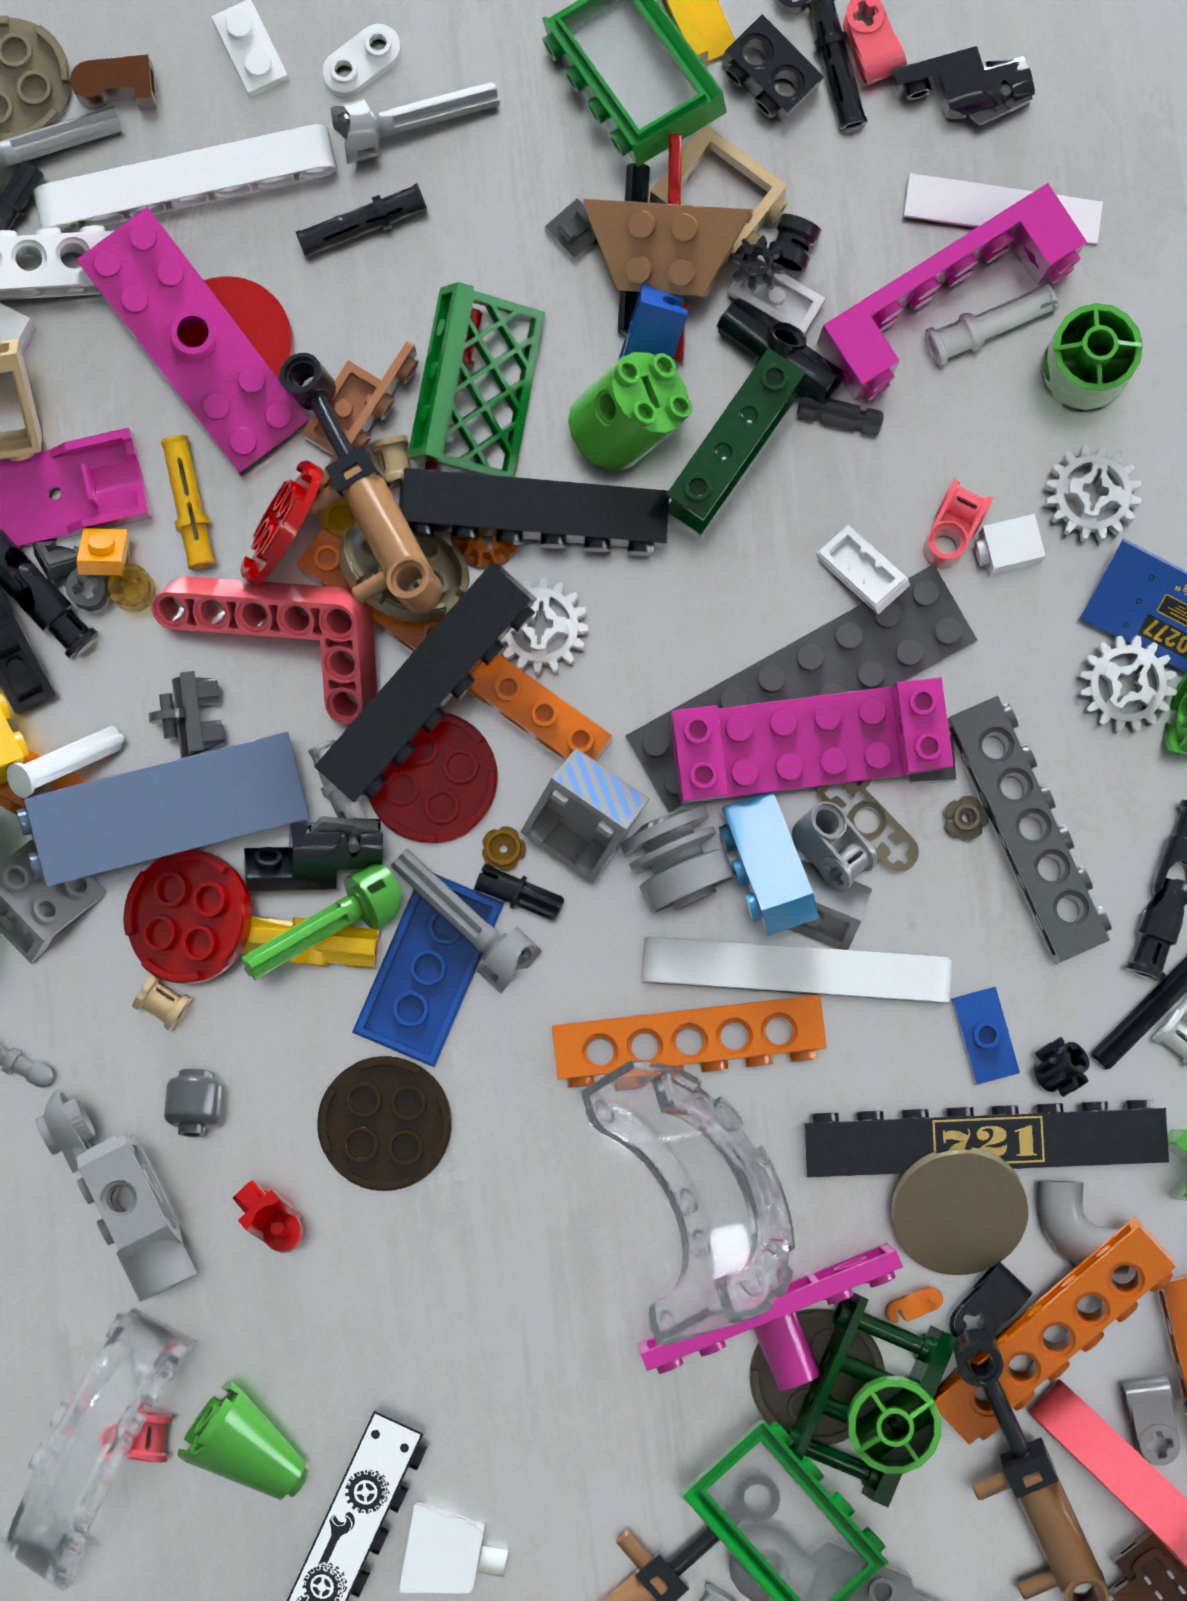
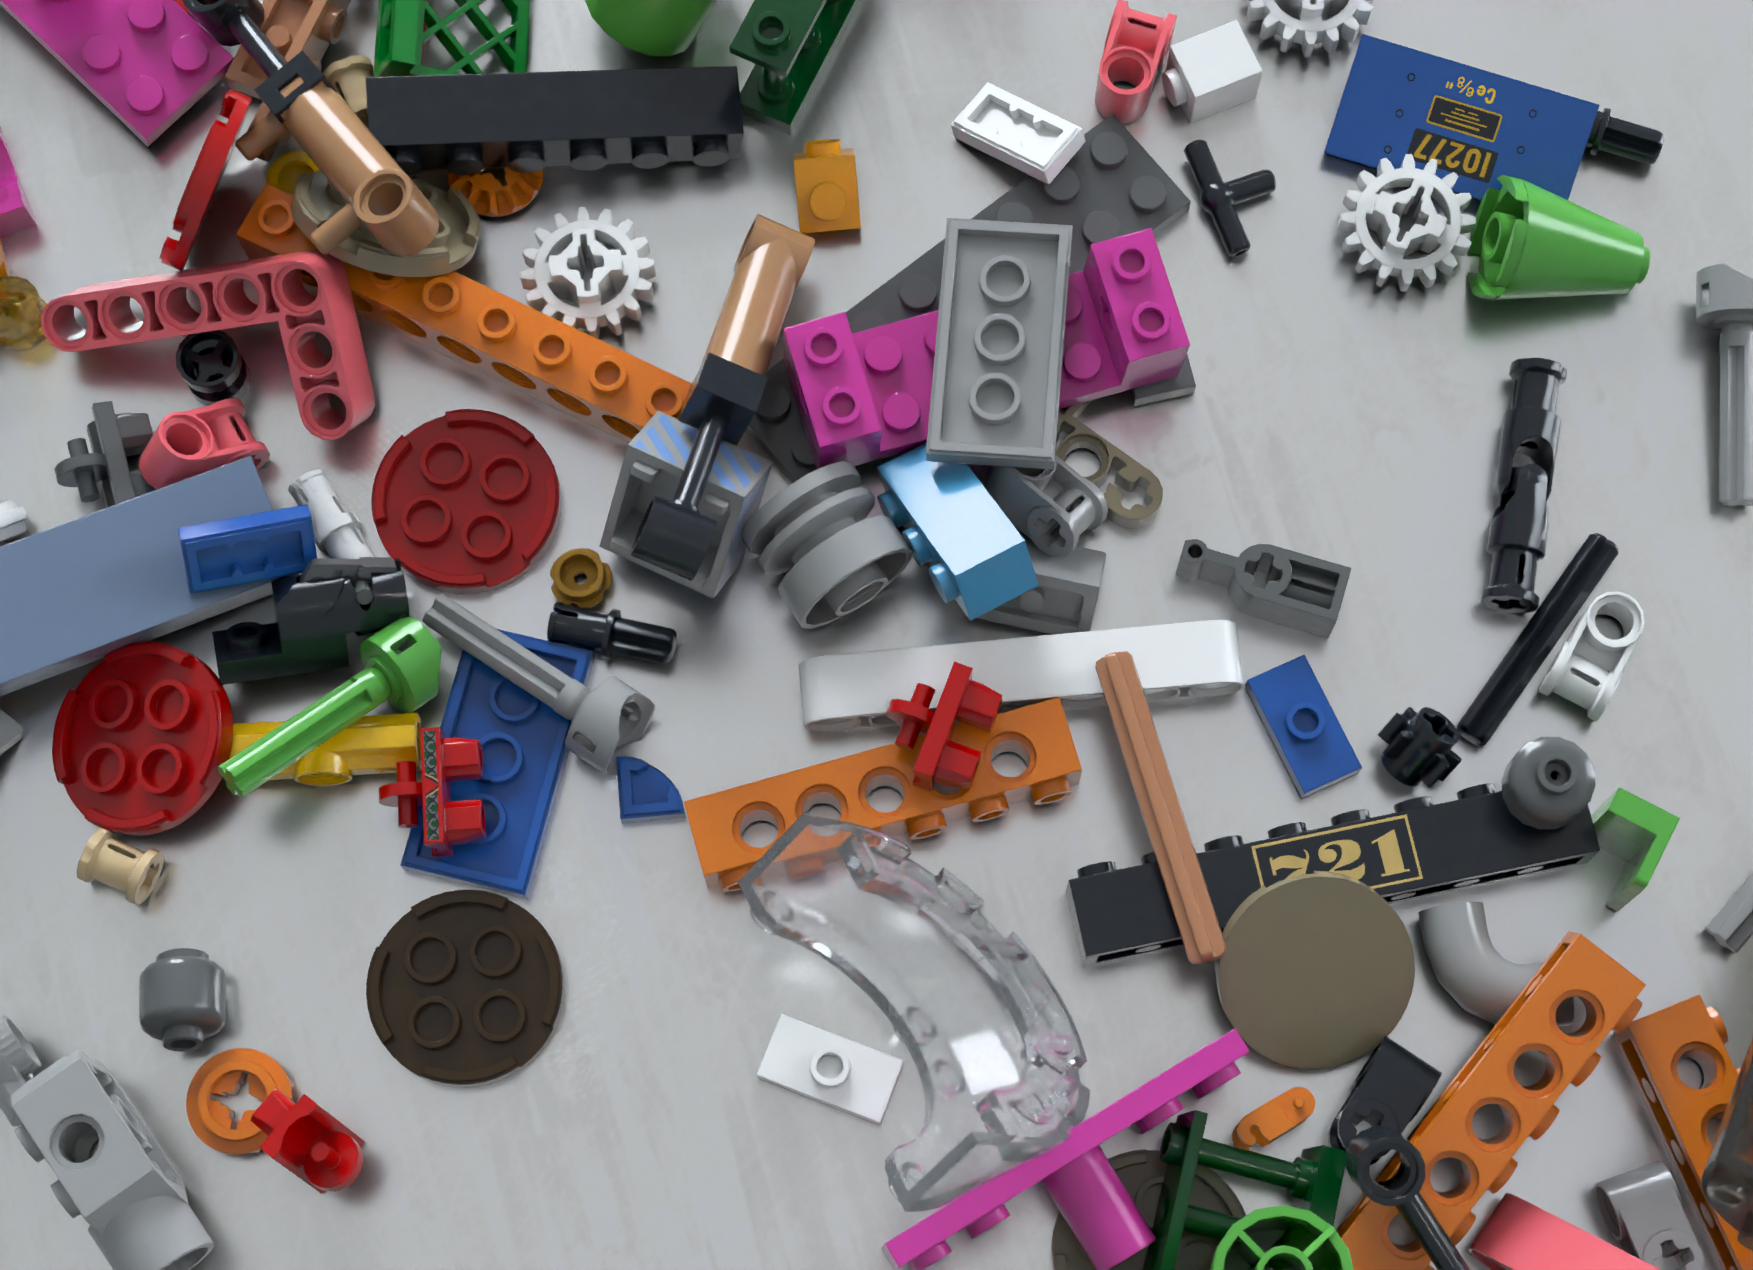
camera: 10 degrees left, 10 degrees down
yellow pin [161,435,215,570] -> none
black brick [314,563,537,802] -> none
dark tan plate [945,796,989,840] -> none
dark grey brick [947,695,1112,964] -> none
none -> coral piece [139,398,270,490]
none -> black wheel [176,330,250,406]
none -> blue plate [178,504,317,594]
none -> orange gear [186,1048,292,1155]
none -> red hips [378,727,486,857]
none -> blue tile [616,756,686,824]
none -> piece [630,214,815,581]
none -> white plate [757,1013,904,1125]
none -> light orange bracket [793,139,861,234]
none -> red hips [886,661,1003,791]
none -> light grey tile [926,218,1073,470]
none -> nougat axle [1095,651,1227,964]
none -> dark grey piece [1175,539,1351,638]
none -> black piece [1184,139,1276,257]
none -> dark grey head [1501,737,1596,829]

